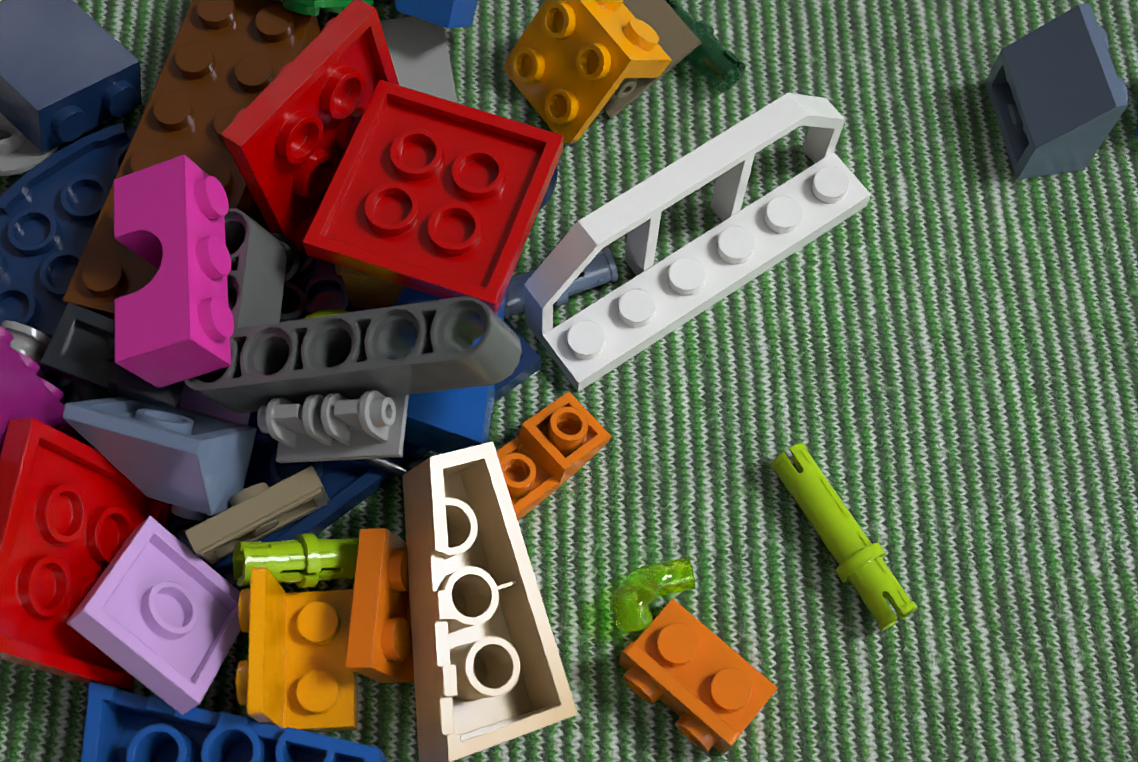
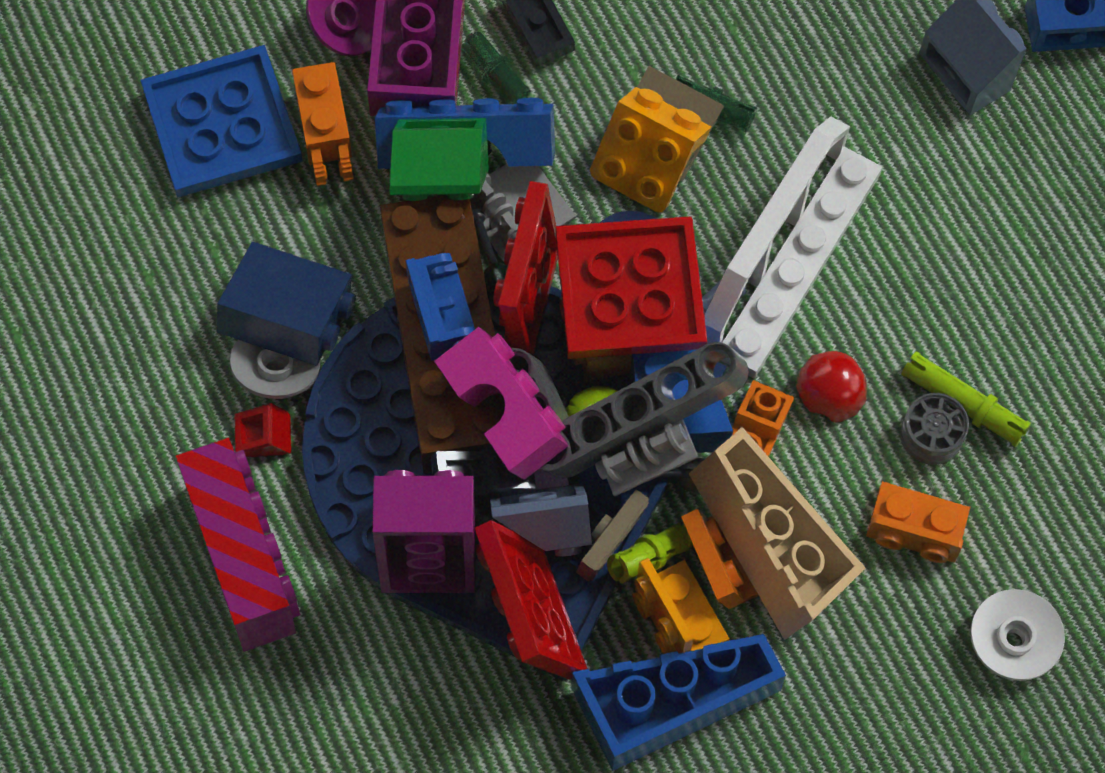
camera: 25 degrees left, 0 degrees up
lavender plate [67,516,241,715] -> none
clear neon green arm [610,557,695,632] -> none
none -> blue hinge [406,253,475,361]
none -> red hair [796,351,867,422]
none -> dark grey wheel [900,393,969,465]

